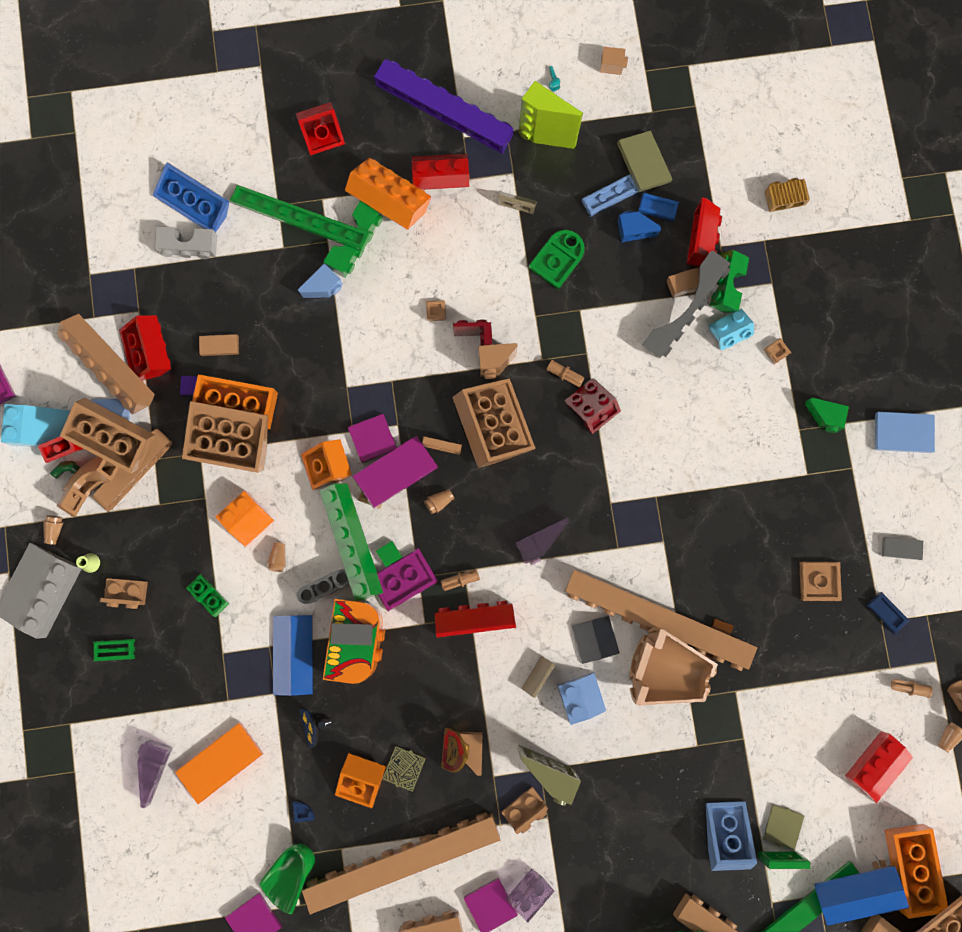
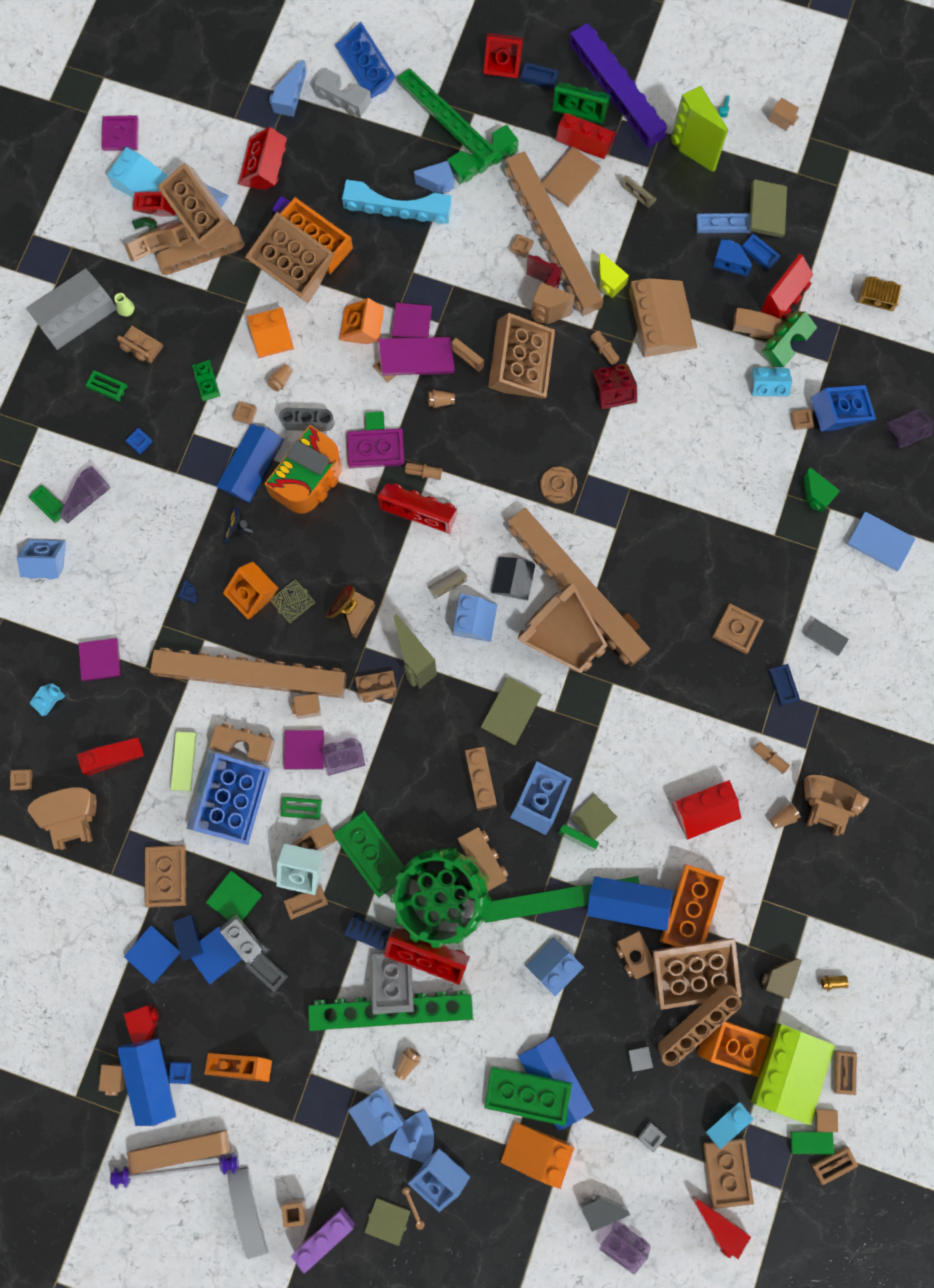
camera: 30 degrees right, 5 degrees down
medium nougat cone [43,515,64,544] -> none
medium nougat brick [57,314,155,415] -> none
orange tile [175,722,264,804] -> none
medium nougat tile [199,334,239,356] -> none
green hair [259,844,315,914] -> none
green brick [320,483,383,601] -> none
orange brick [345,157,432,230] -> none
clear purple slope [515,517,570,566] -> none
green tile [529,230,584,290] -> none
dark grey arch [642,250,731,358] -> none
none -> medium blue slope [17,539,66,579]
none -> green tile [28,485,69,524]
none -> blue tile [125,428,153,454]
none -> medium nougat tile [233,402,257,425]
none -> medium blue slope [270,60,307,117]
none -> medium nougat brick [291,694,321,719]
none -> medium azure arch [342,180,452,224]
none -> medium nougat brick [465,747,497,811]
none -> olive tile [481,677,542,746]
none -> medium nougat brick [504,151,603,316]
none -> dark blue tile [520,62,558,89]
none -> medium nougat tile [540,467,577,504]
none -> medium nougat tile [542,147,601,207]
none -> green slope [553,82,610,124]
none -> neon yellow slope [598,253,629,298]
none -> medium nougat slope [629,278,697,357]
none -> blue slope [811,385,876,432]
none -> clear purple bracket [888,408,933,448]

